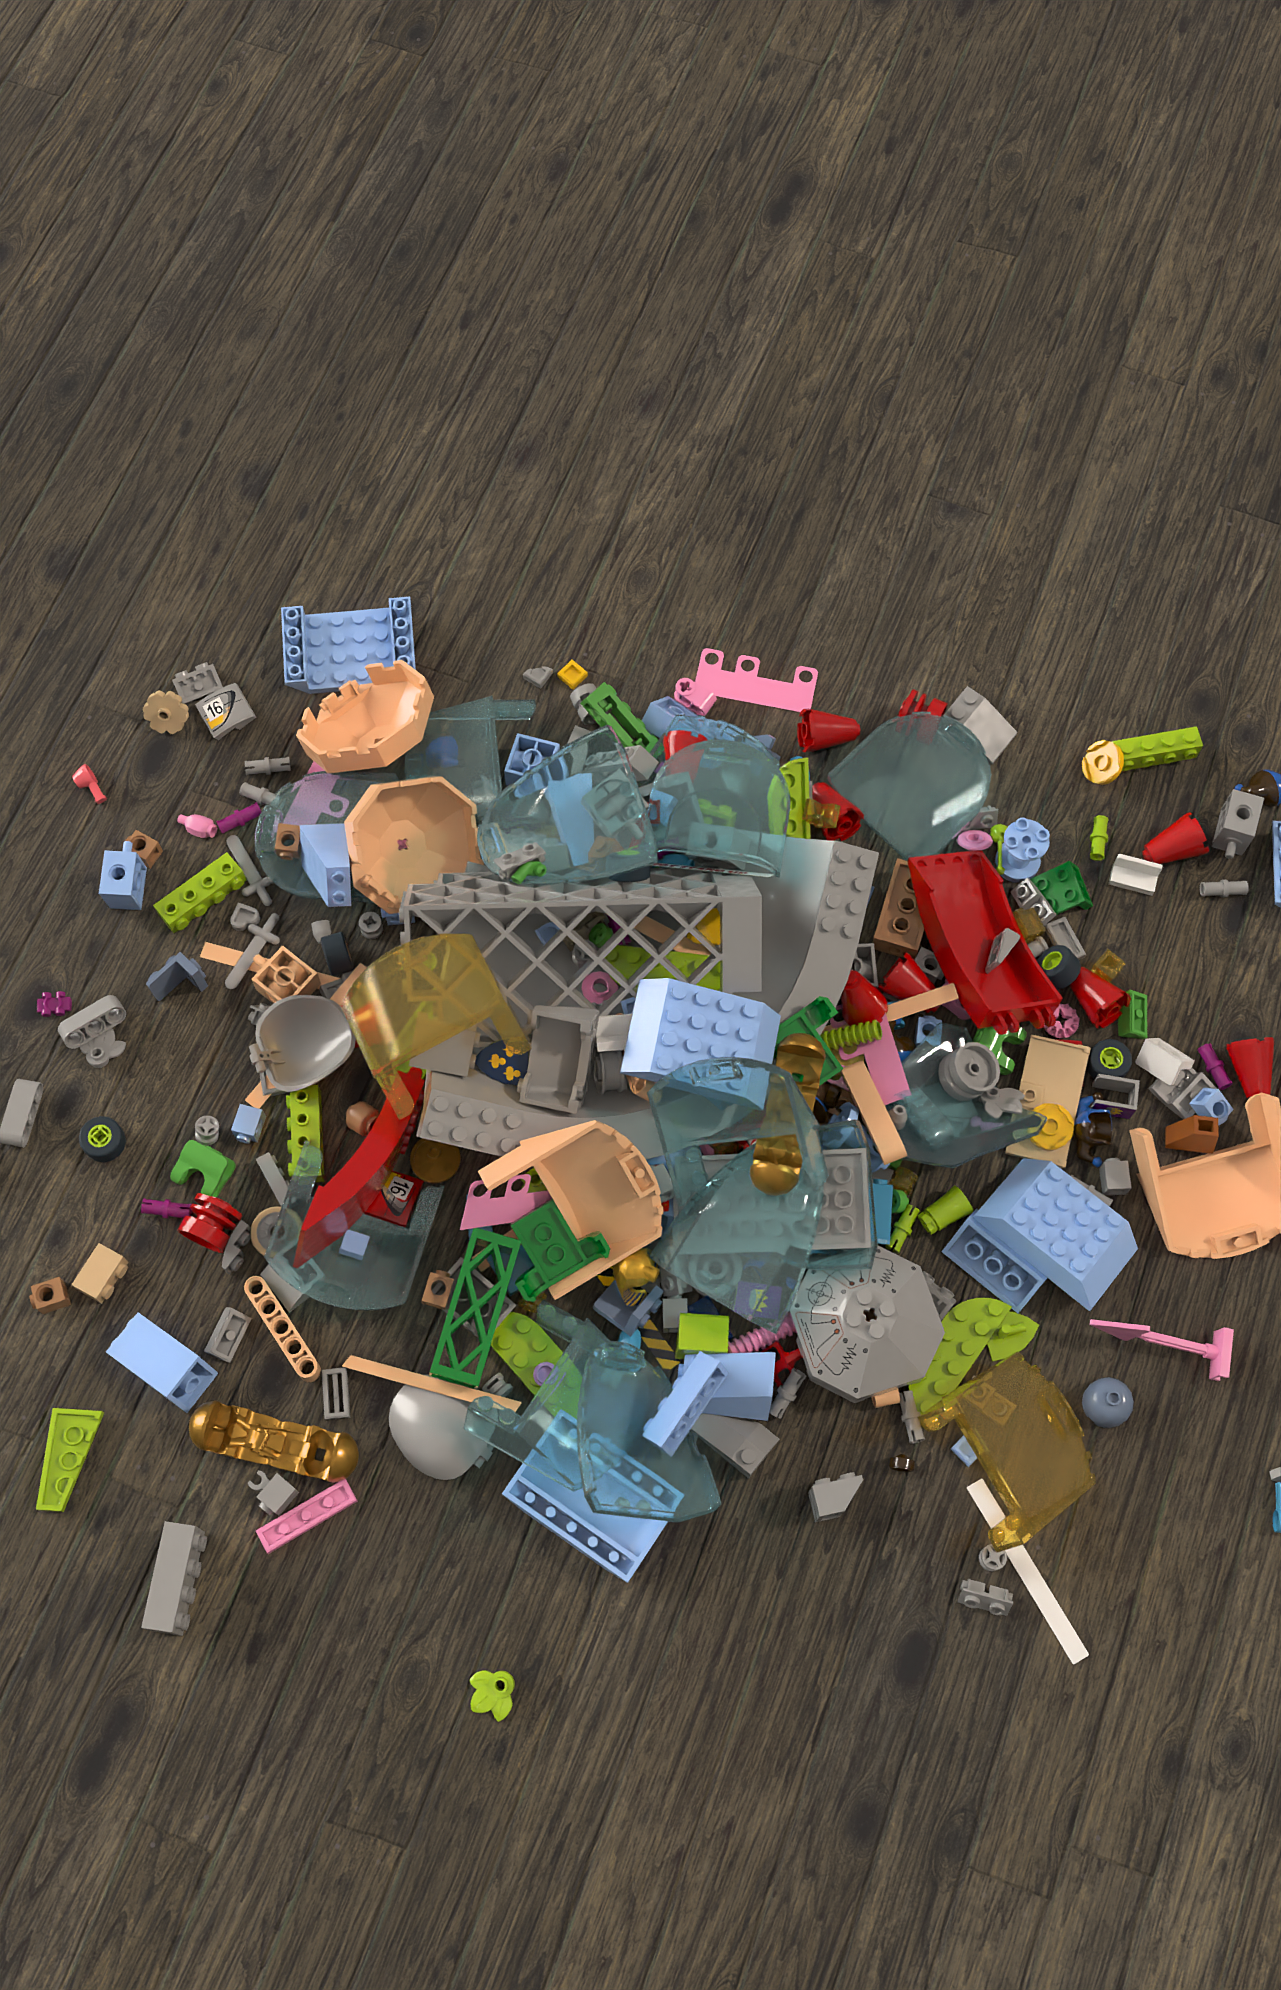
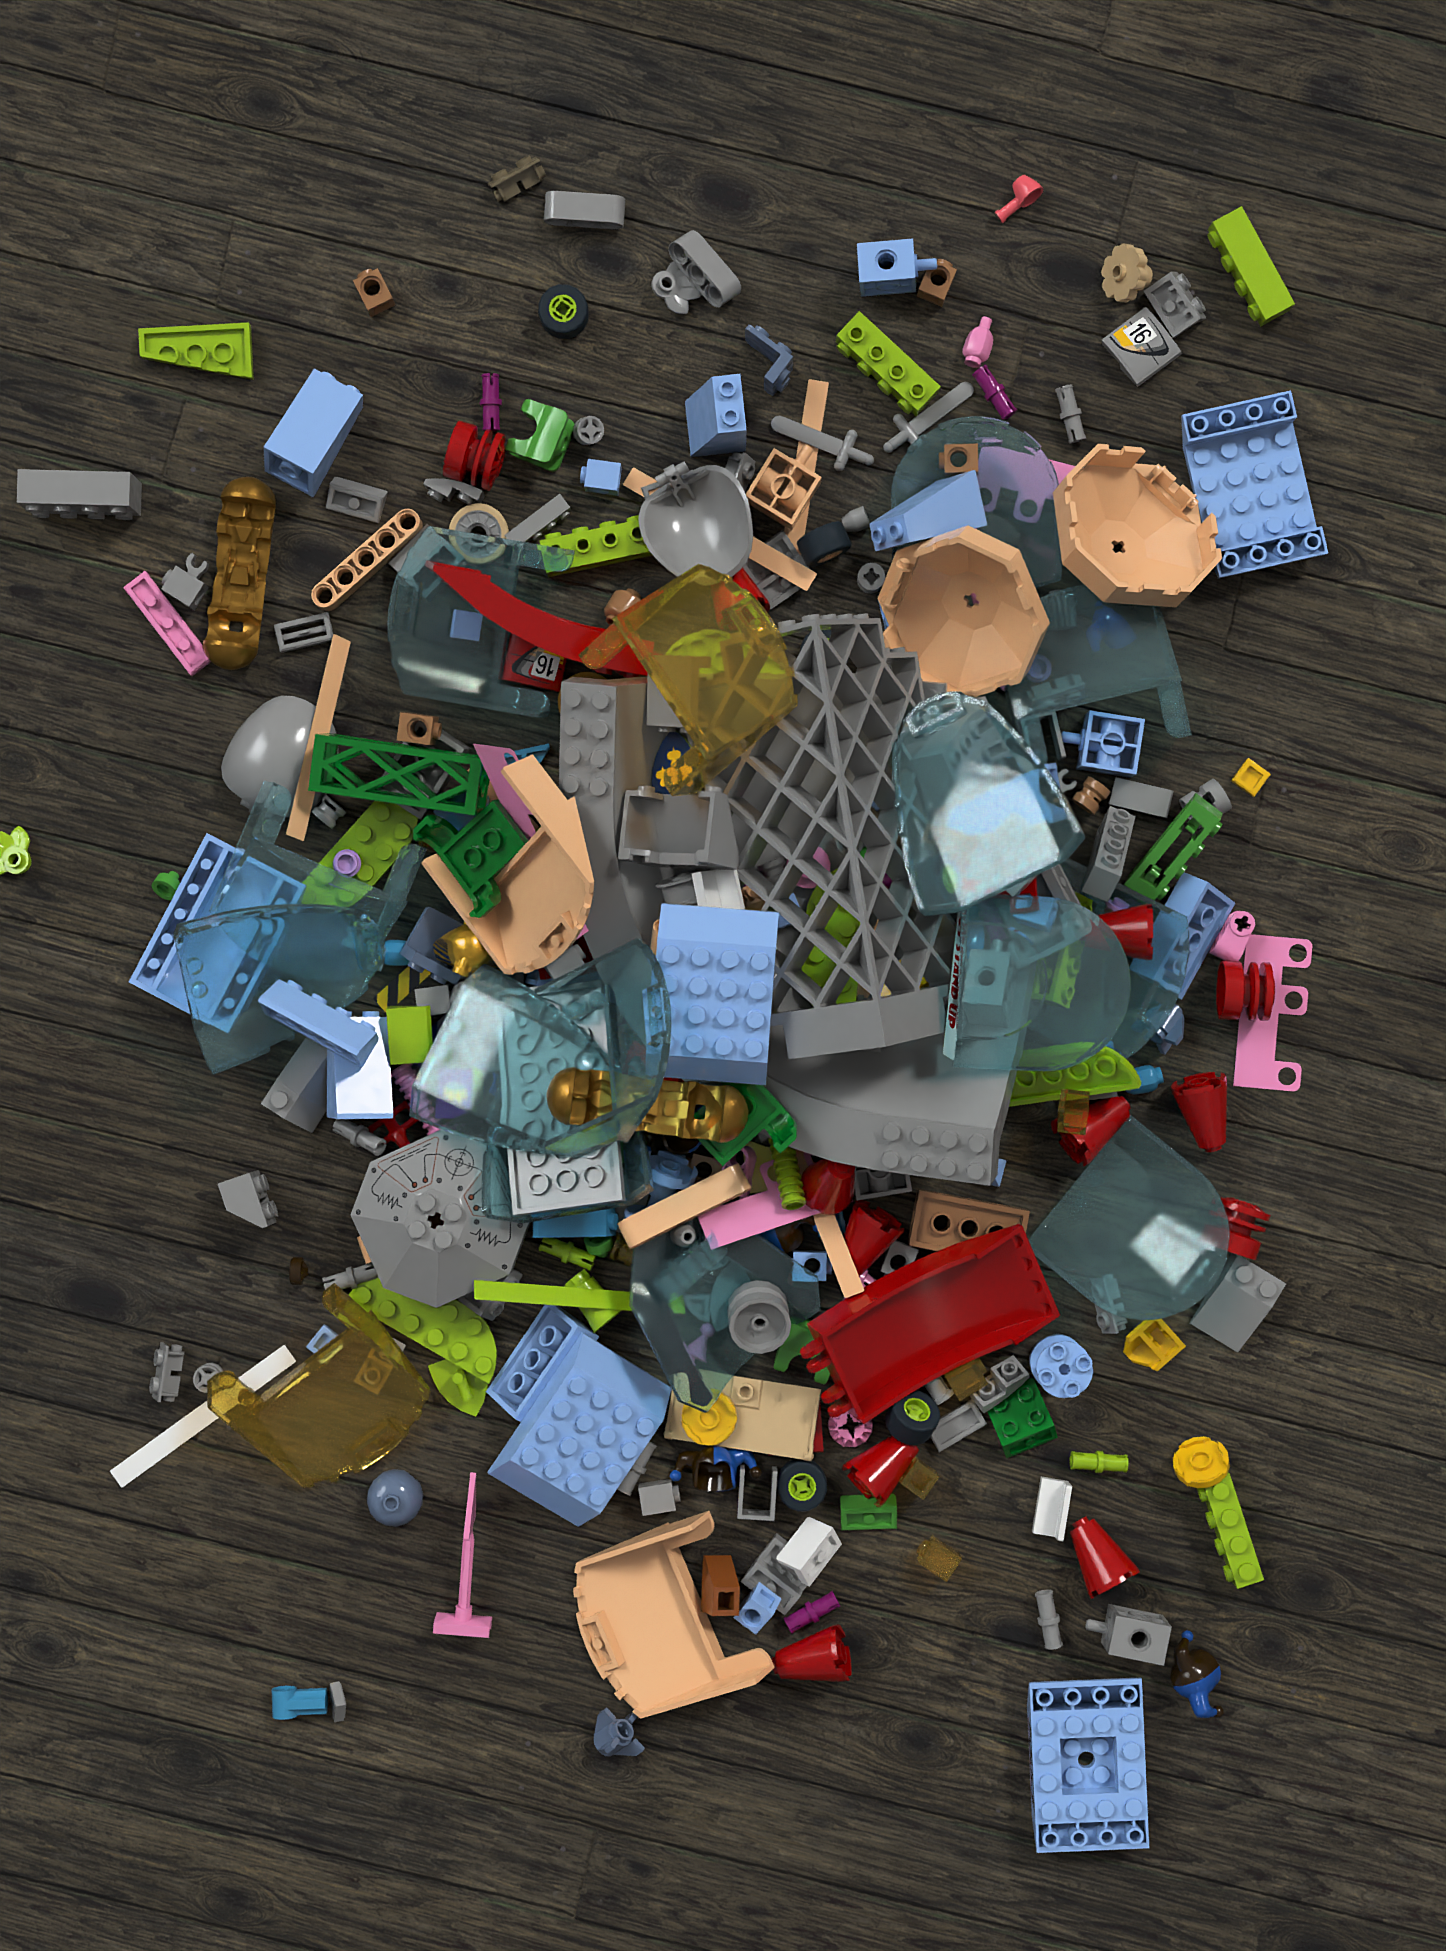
camera: 85 degrees right, 20 degrees up
magenta piece [37,991,72,1017] -> none
tan brick [72,1243,128,1304] -> none
light grey tile [230,902,260,931] -> none
light grey pin [239,782,286,810] -> none
light grey hinge [493,842,546,880] -> none
bright green arm [511,861,547,885] -> none
light grey tile [523,666,553,689] -> none
dark brown tile [824,1084,842,1109] -> none
bright pink piece [957,830,993,851] -> none
light grey plate [980,1087,1025,1119] -> none
light grey slope [985,928,1020,974] -> none
lime hinge [990,824,1008,875] -> none
none -> bright green tile [152,871,180,900]
none -> lime sticker [474,1280,684,1315]
none -> light blue slope [685,374,747,457]
none -> clear yellow brick [916,1535,962,1582]
none -> yellow slope [1123,1311,1186,1371]
none -> lime brick [1208,206,1295,327]
none -> red wheel [1216,961,1275,1021]

